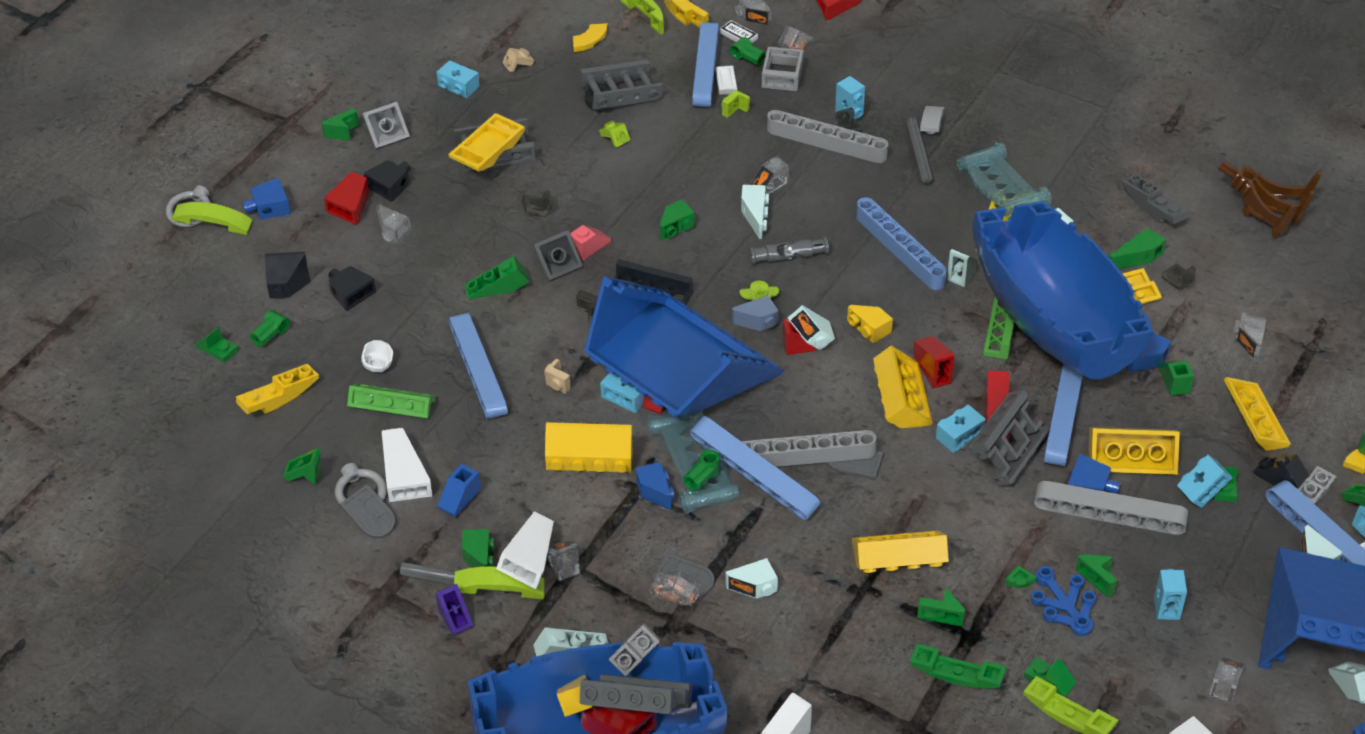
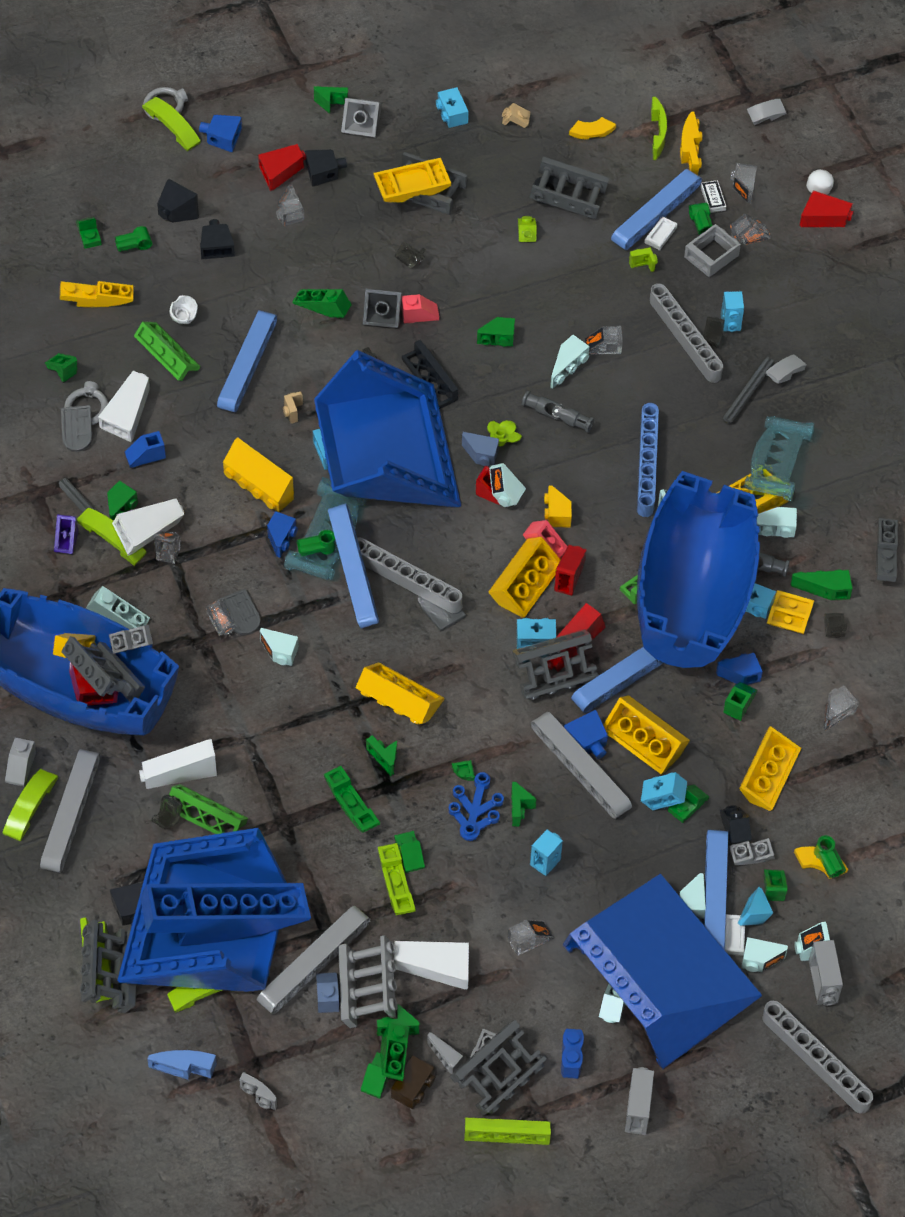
camera: 35 degrees right, 10 degrees up
none -> coral slope [523,520,568,559]

